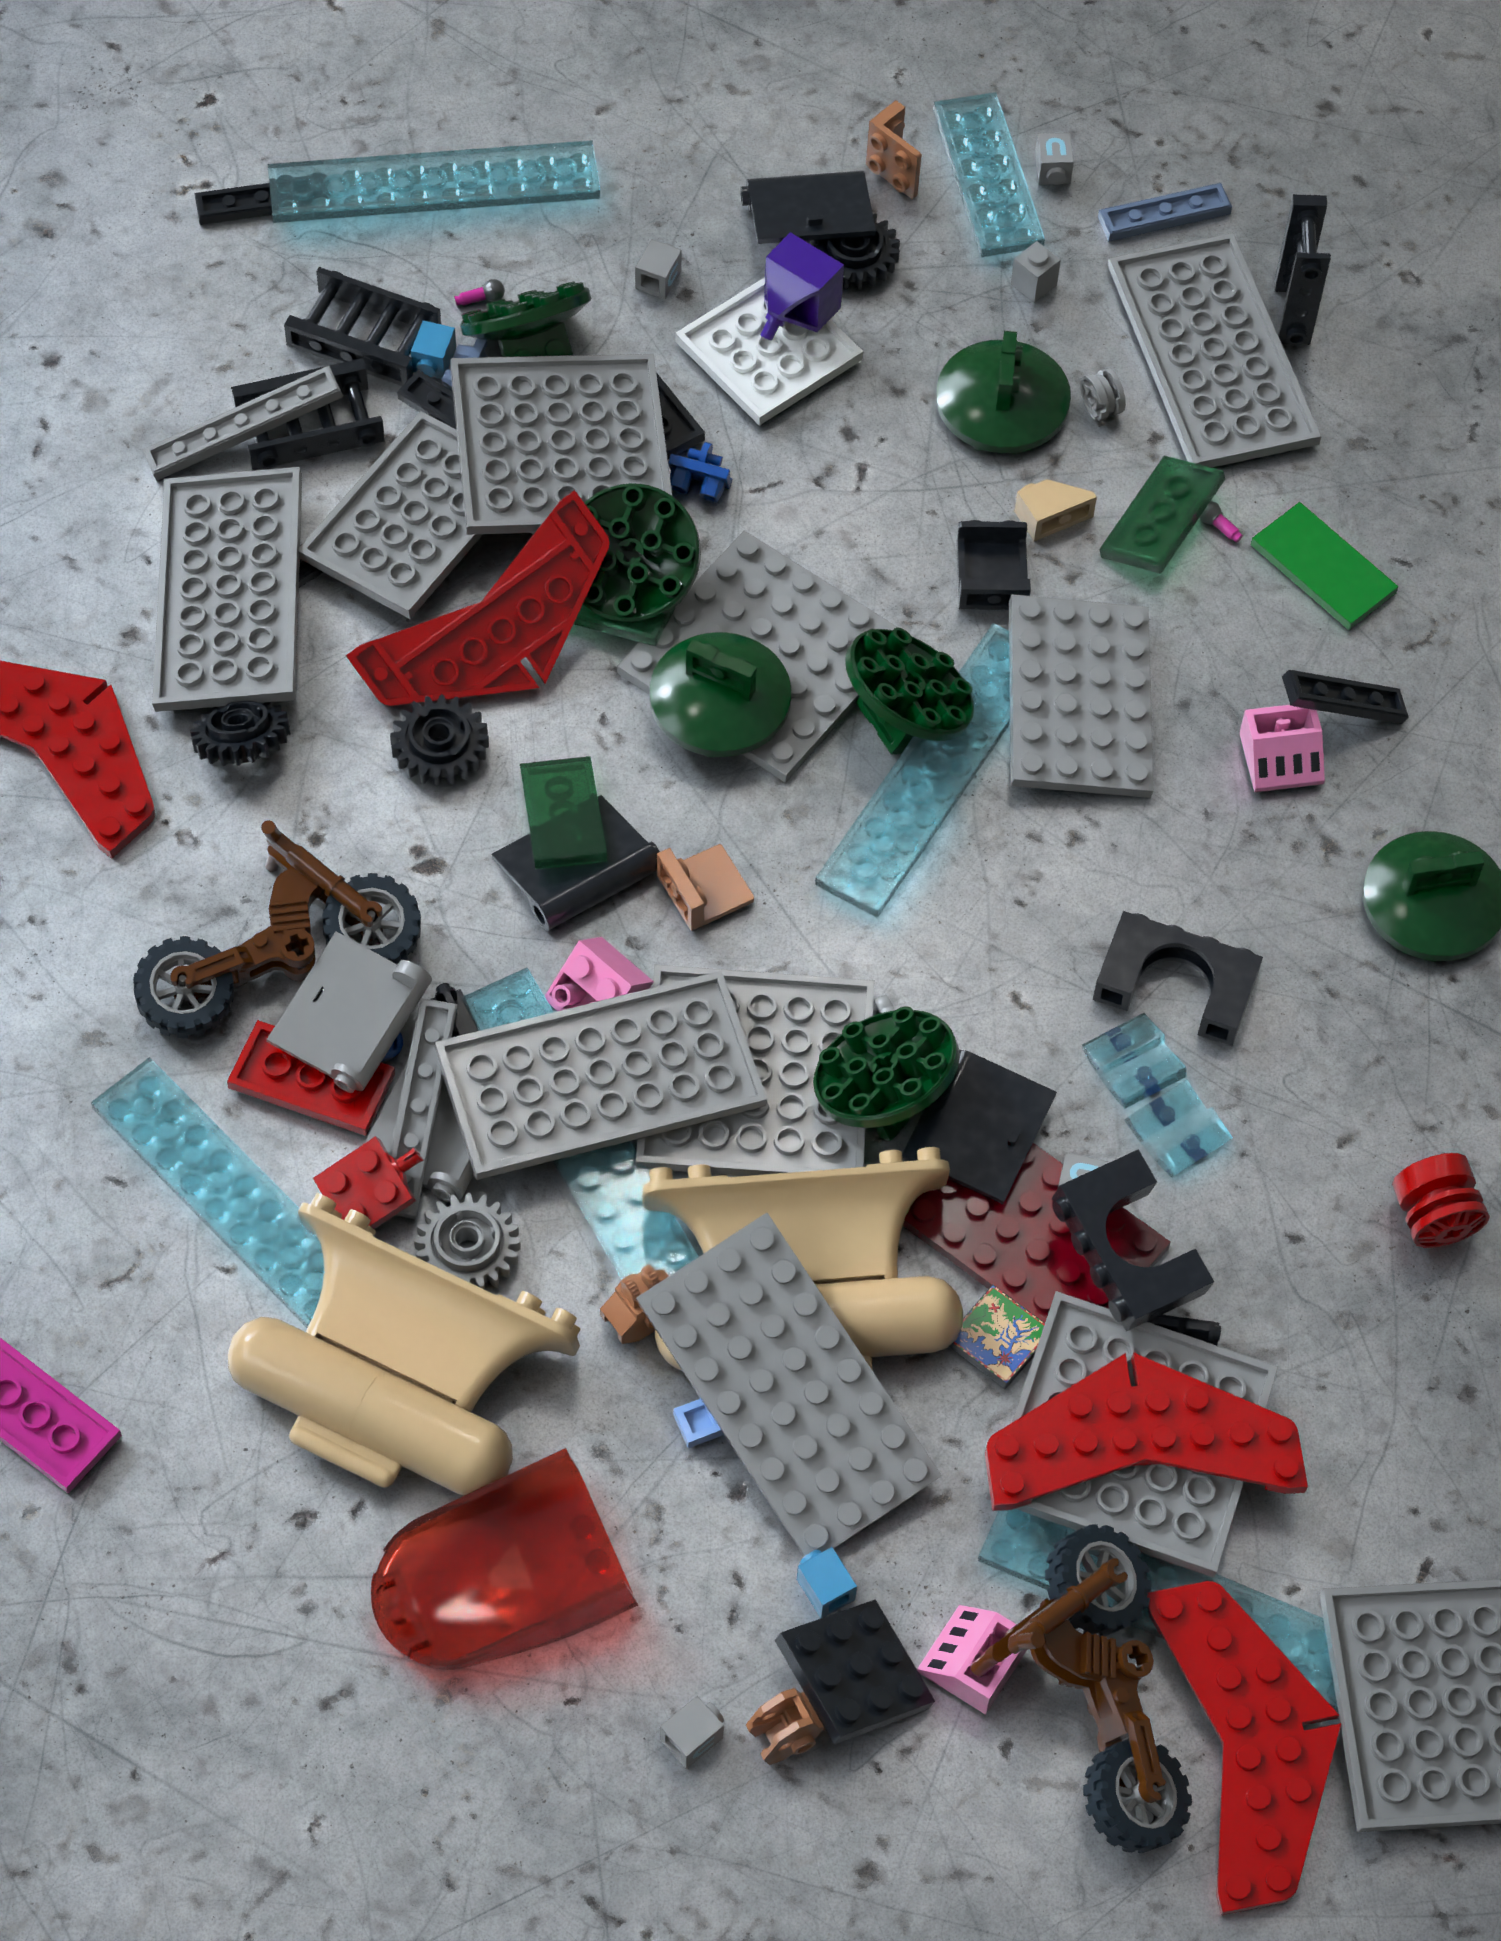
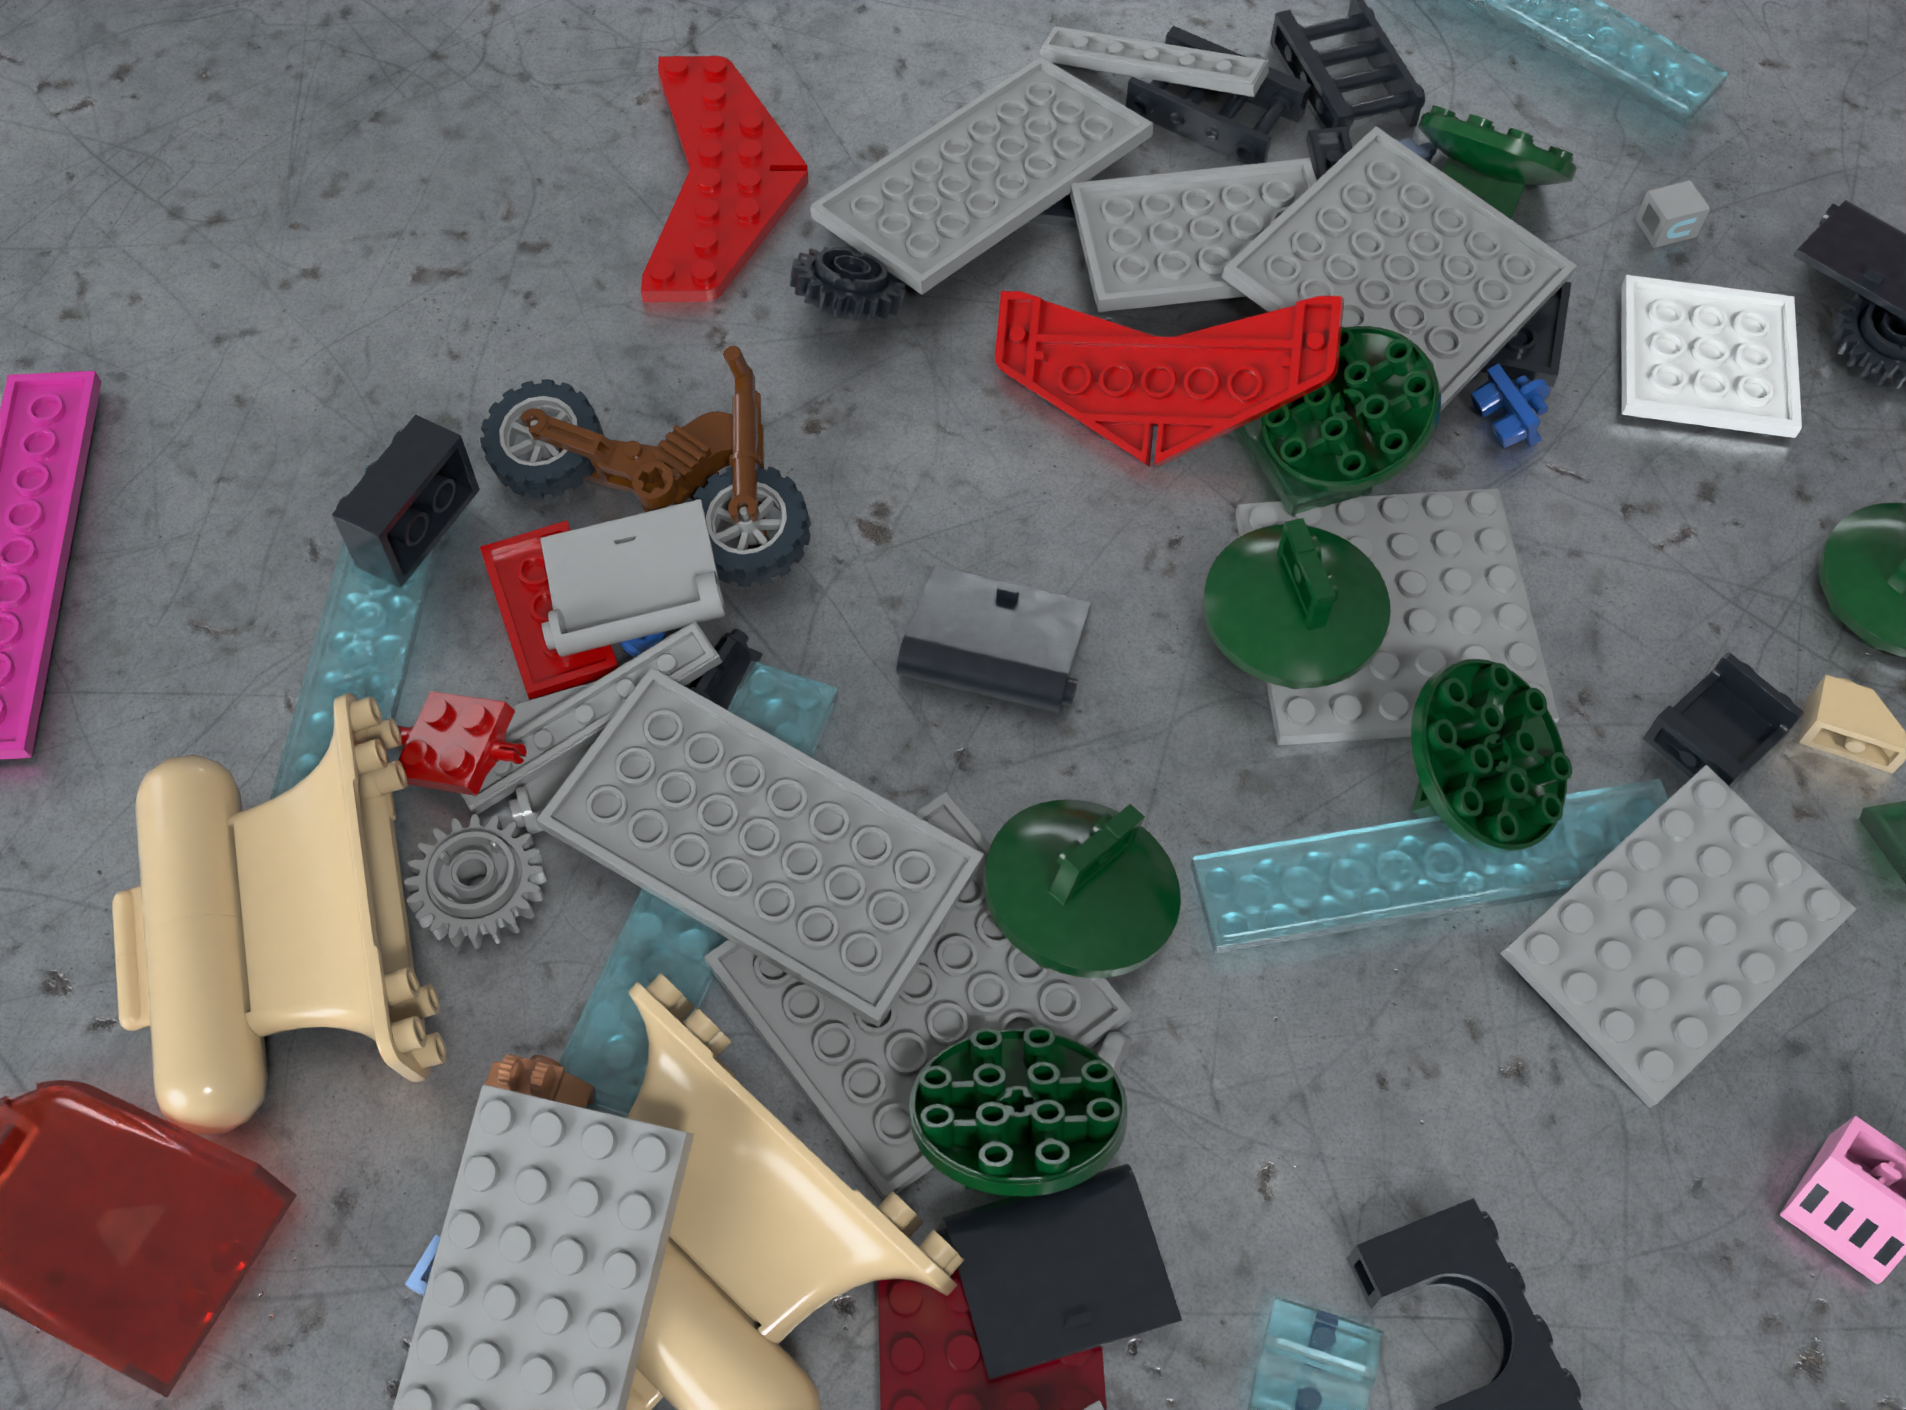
camera: 50 degrees right, 0 degrees up
black gear [390,694,489,787] -> none
dark azure brick [411,321,456,379] -> none
piece [454,279,505,306] -> none
clear green tile [520,756,607,869] -> none
bright pink slope [543,937,654,1011] -> none
nougat bracket [657,844,754,931] -> none
dark purple piece [760,232,844,341] -> none
none -> black brick [332,414,480,589]
none -> dark green bracket [983,799,1181,978]

